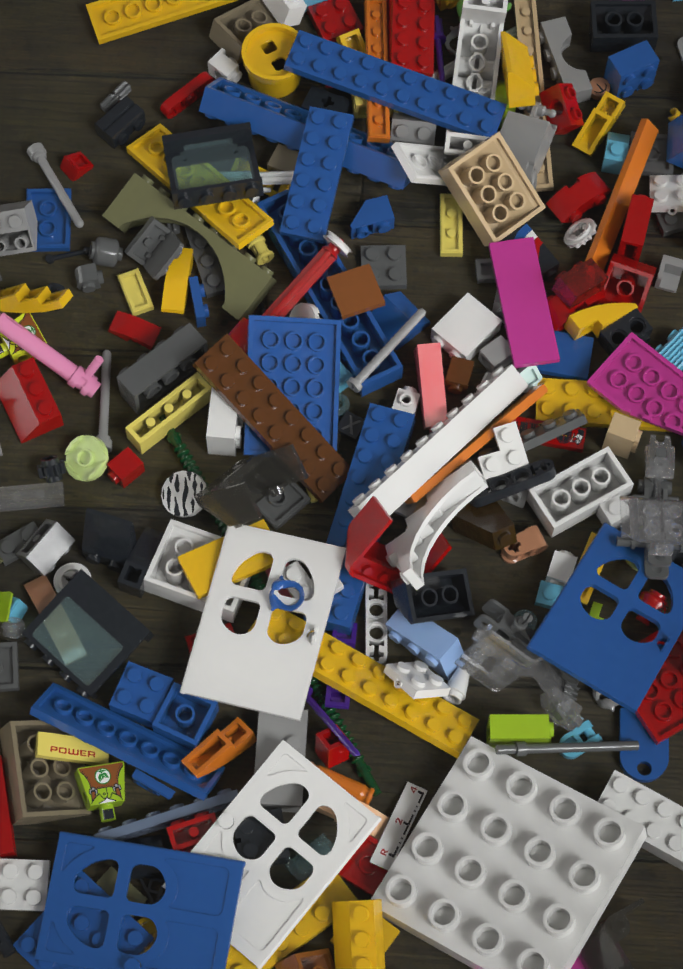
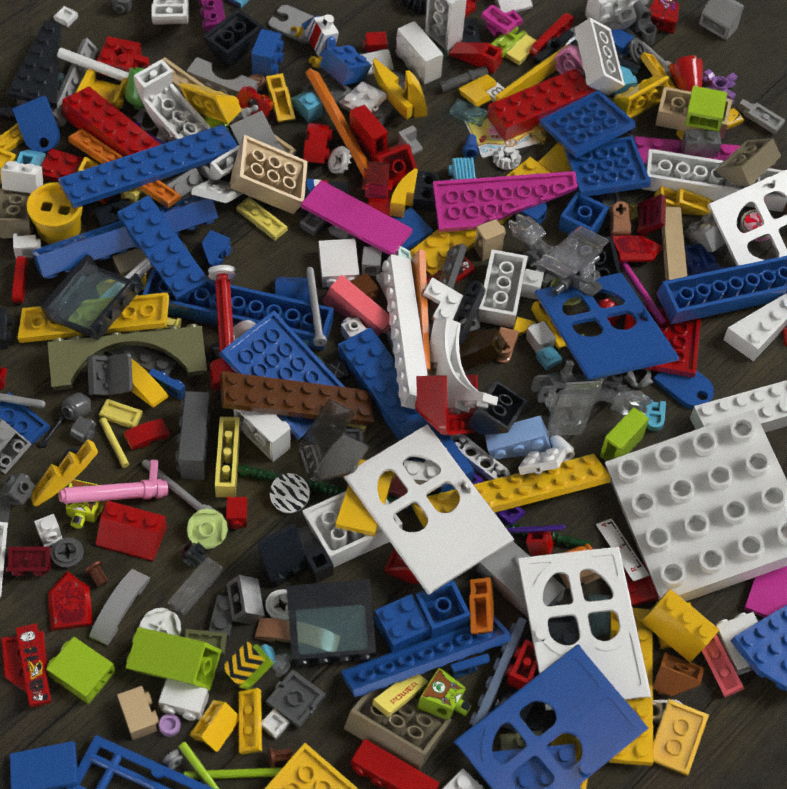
camera: 50 degrees left, 10 degrees down
blue piece [269,575,305,611] -> none
dark orange tile [326,264,385,320] -> none
dark grey plate [360,245,407,290] -> none
dark grey bar [495,741,639,757] -> none
none -> light yellow bar [99,417,129,468]
none -> yellow tile [514,317,535,336]

